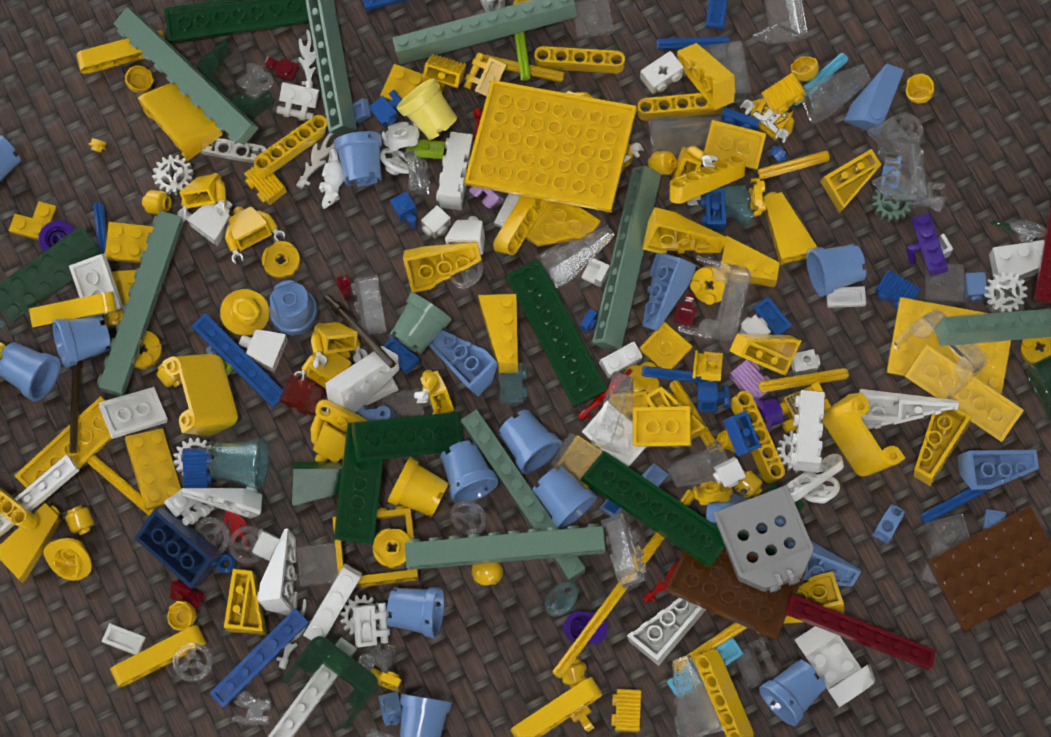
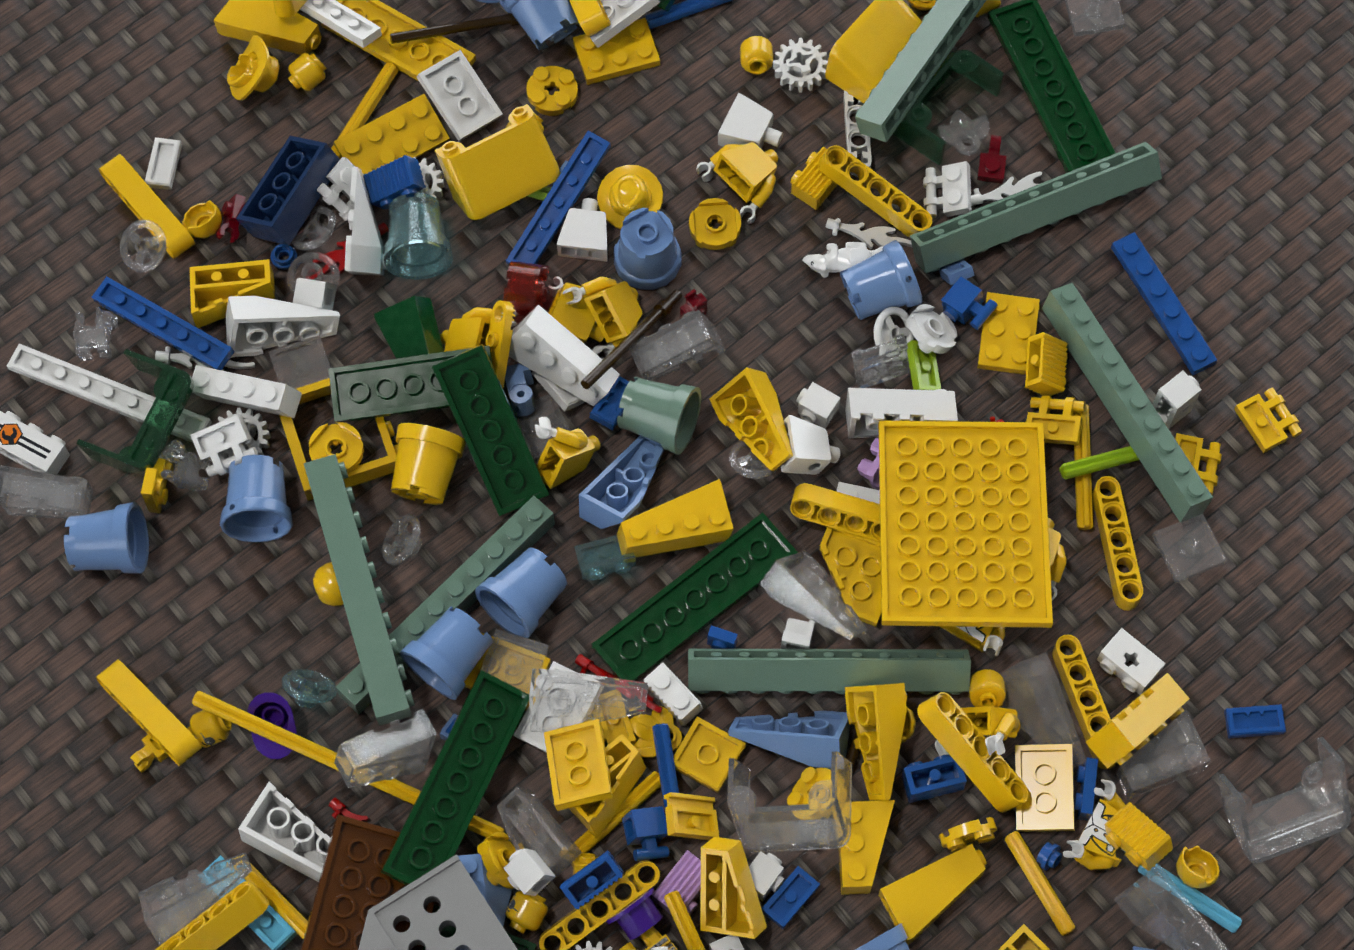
camera: 75 degrees right, 5 degrees down
sand green brick [97,211,184,397] -> none
yellow plate [105,222,154,263] -> none
yellow torso [177,173,230,221] -> none
medium blue bracket [378,691,402,726] -> none
blue brick [390,191,417,230] -> none
light yellow piece [397,78,457,140] -> none
medium blue piece [440,441,499,503] -> none
yellow brick [611,689,641,733] -> none
medium blue bracket [642,463,669,487] -> none
blue axle [657,37,730,50] -> none
dark red plate [673,292,697,327] -> none
clear light blue slope [723,185,753,227] -> none

